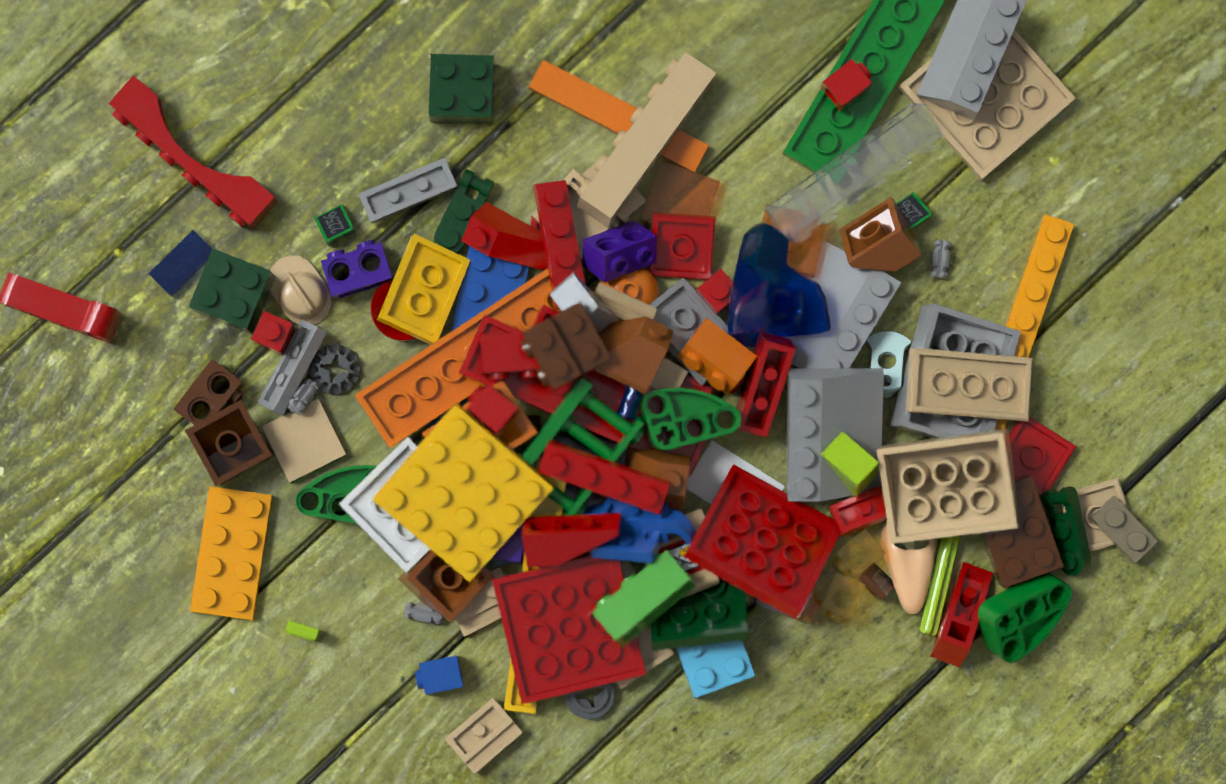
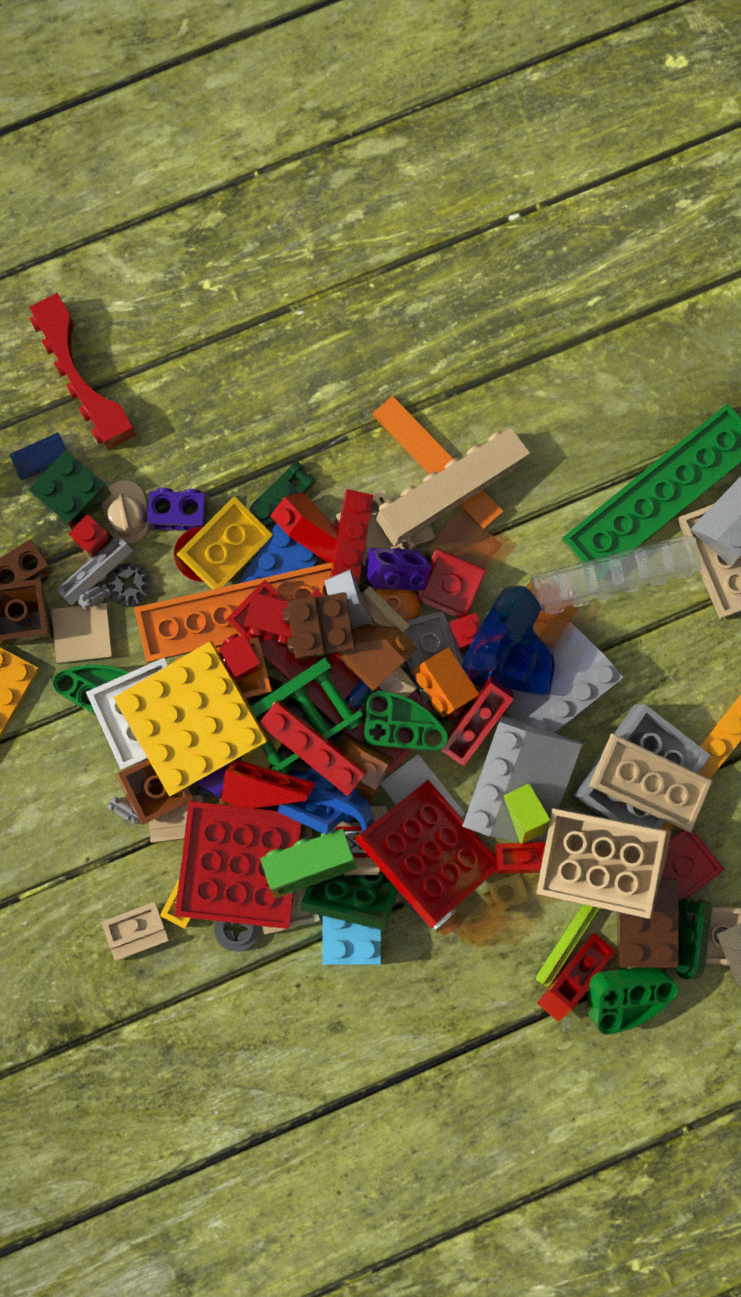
camera: 25 degrees right, 5 degrees down
lime tile [285,620,322,642] -> none
slope [314,204,356,246] -> none
light grey plate [358,158,457,224] -> none
blue brick [415,655,464,695] -> none
dark green brick [429,54,495,124] -> none
red brick [821,58,872,111] -> none
dark orange slope [839,197,922,272] -> none
slope [858,563,894,600] -> none
light aqua piece [865,331,912,398] -> none
light nougat animal [880,520,939,614] -> none
slope [896,192,933,230] -> none
light grey piece [930,240,951,279] -> none

